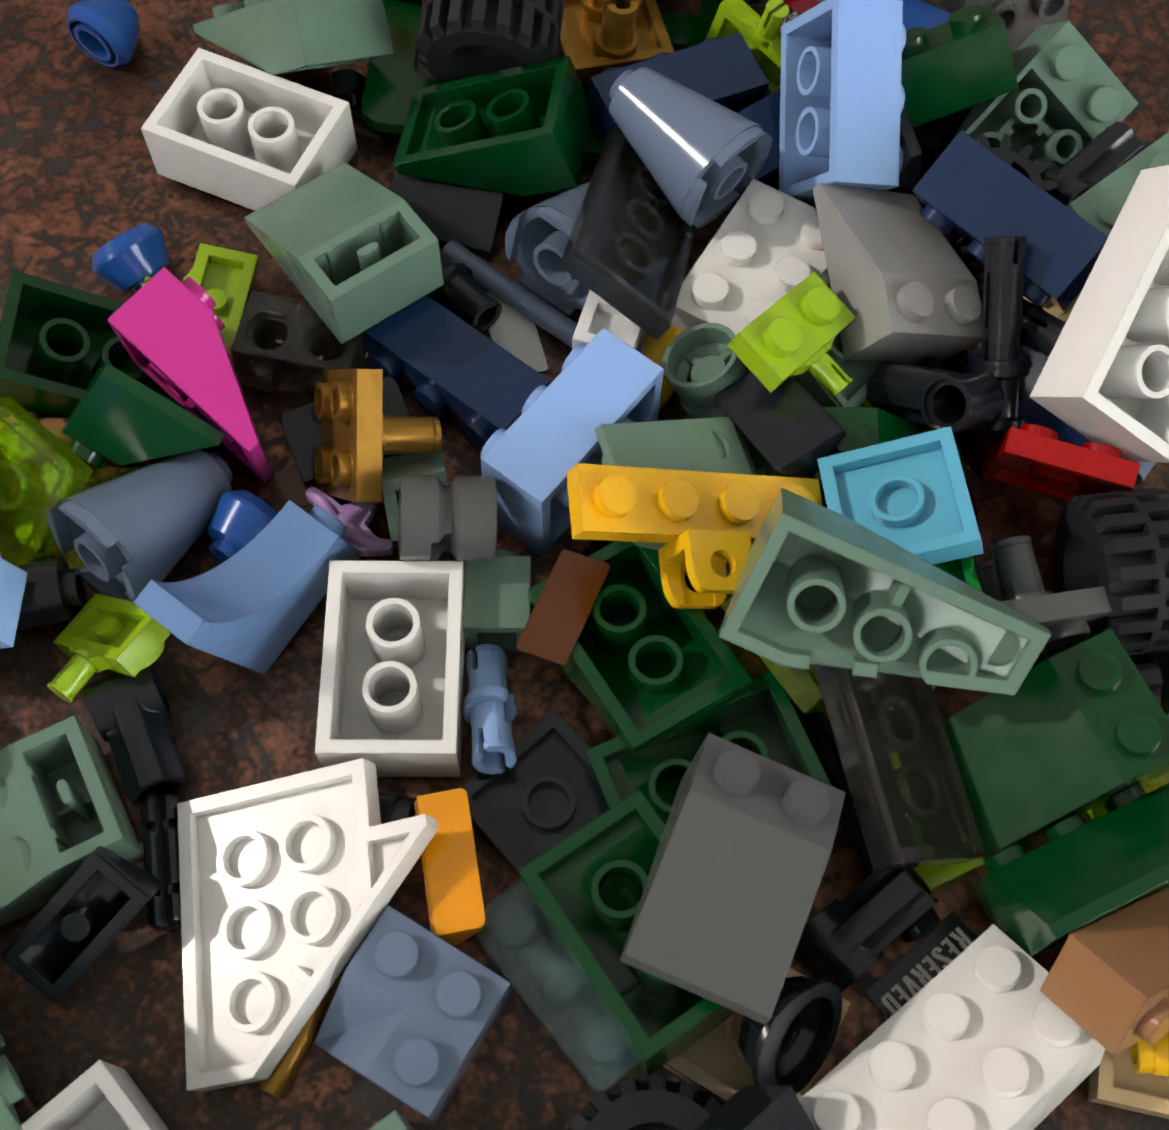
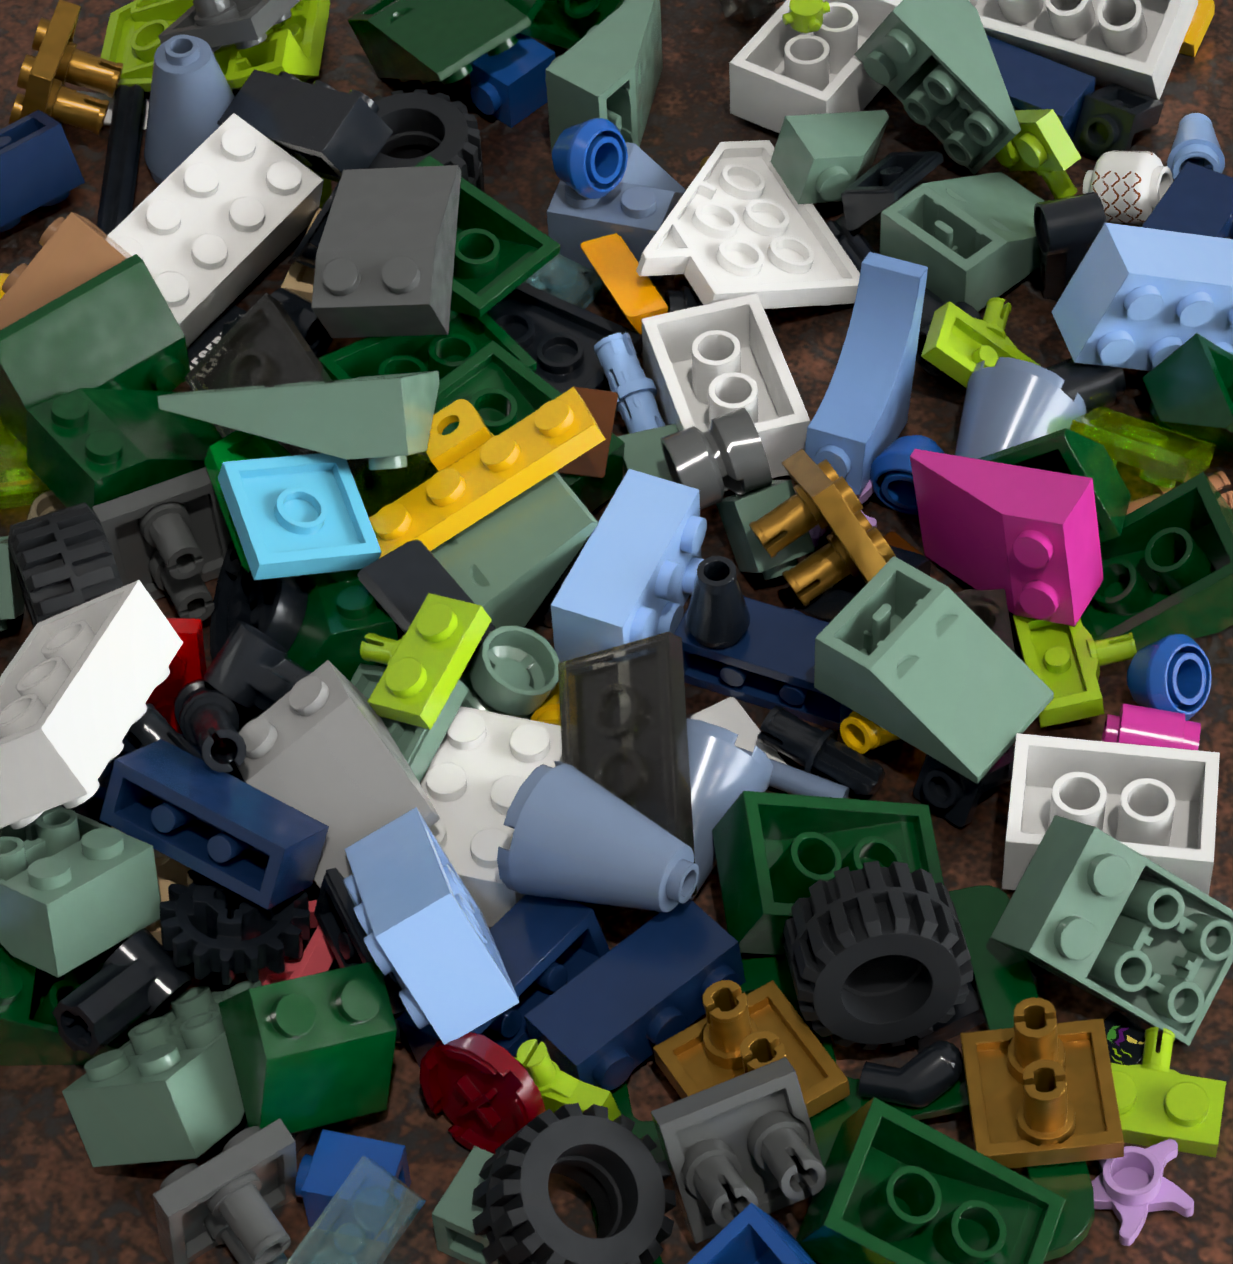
camera: 170 degrees right, 15 degrees down
none -> blue cone [552,118,628,199]
none -> black cone [685,556,750,649]
none -> sand green slope [770,110,889,204]
none -> dark pink brick [1102,703,1201,750]

